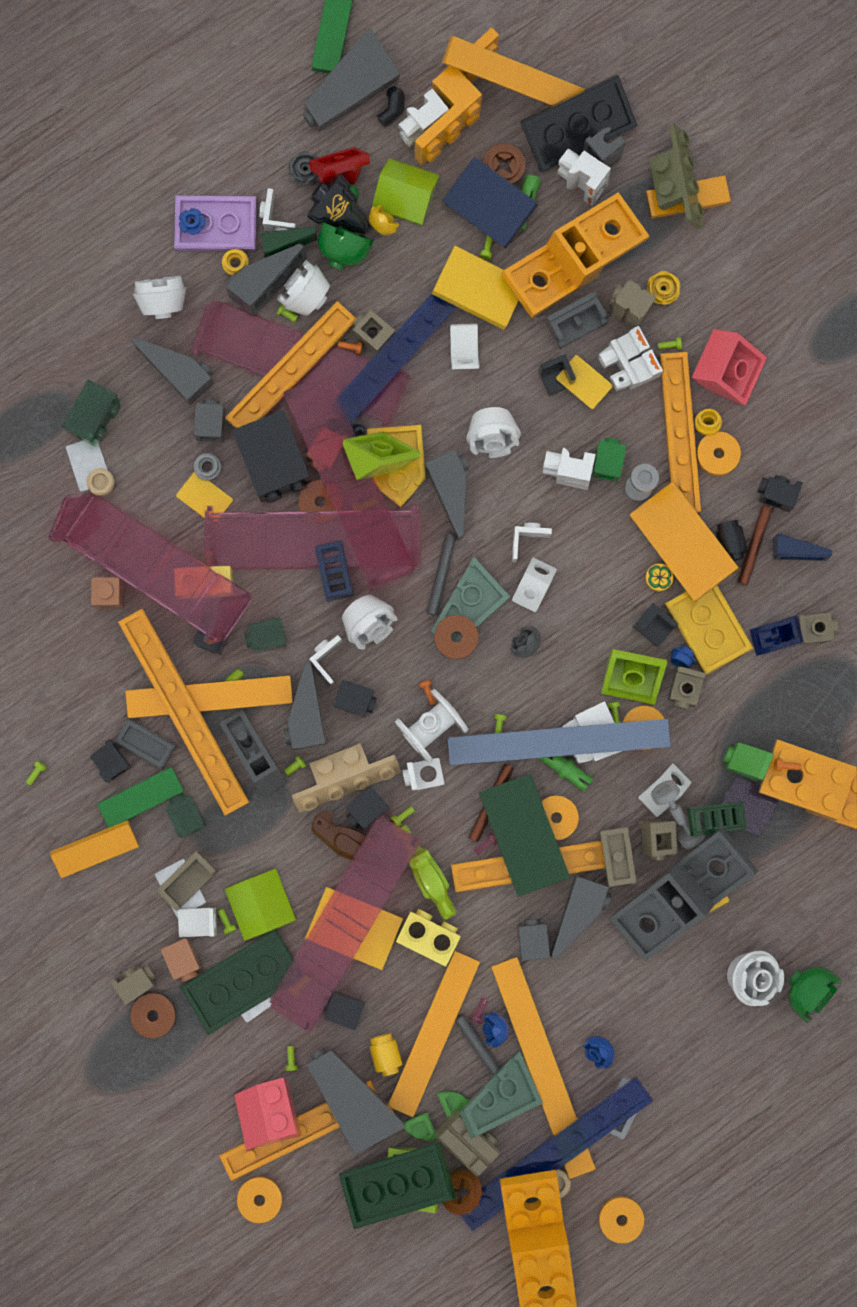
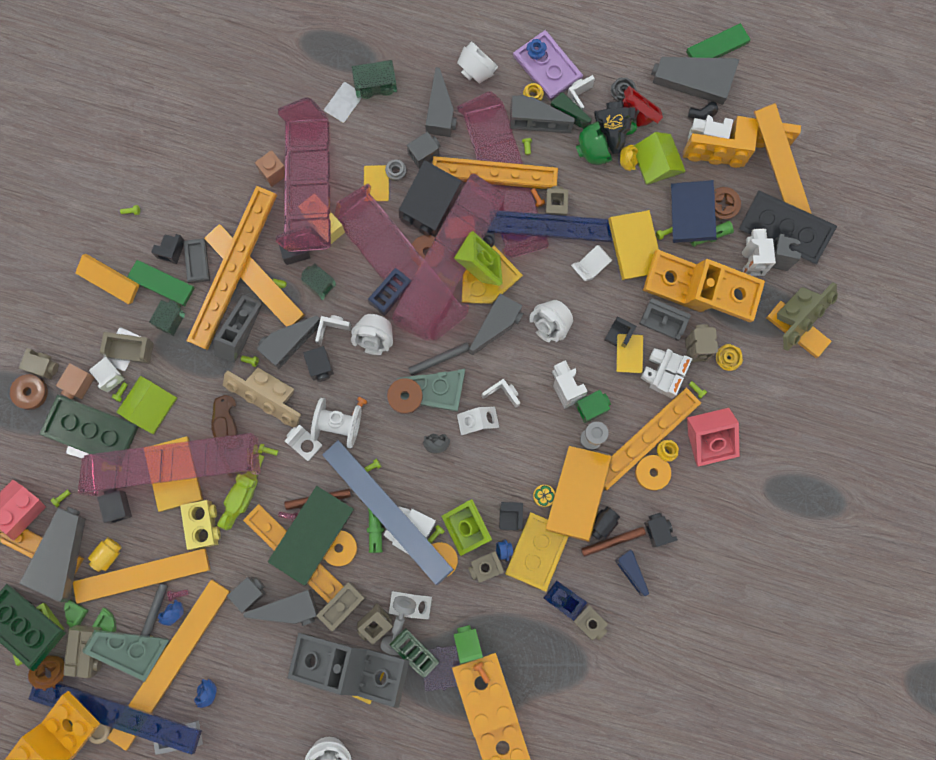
camera: 55 degrees right, 5 degrees down
tan tile [86,468,115,497] -> none
white cone [277,260,330,316] -> none
black brick [346,786,389,829] -> none

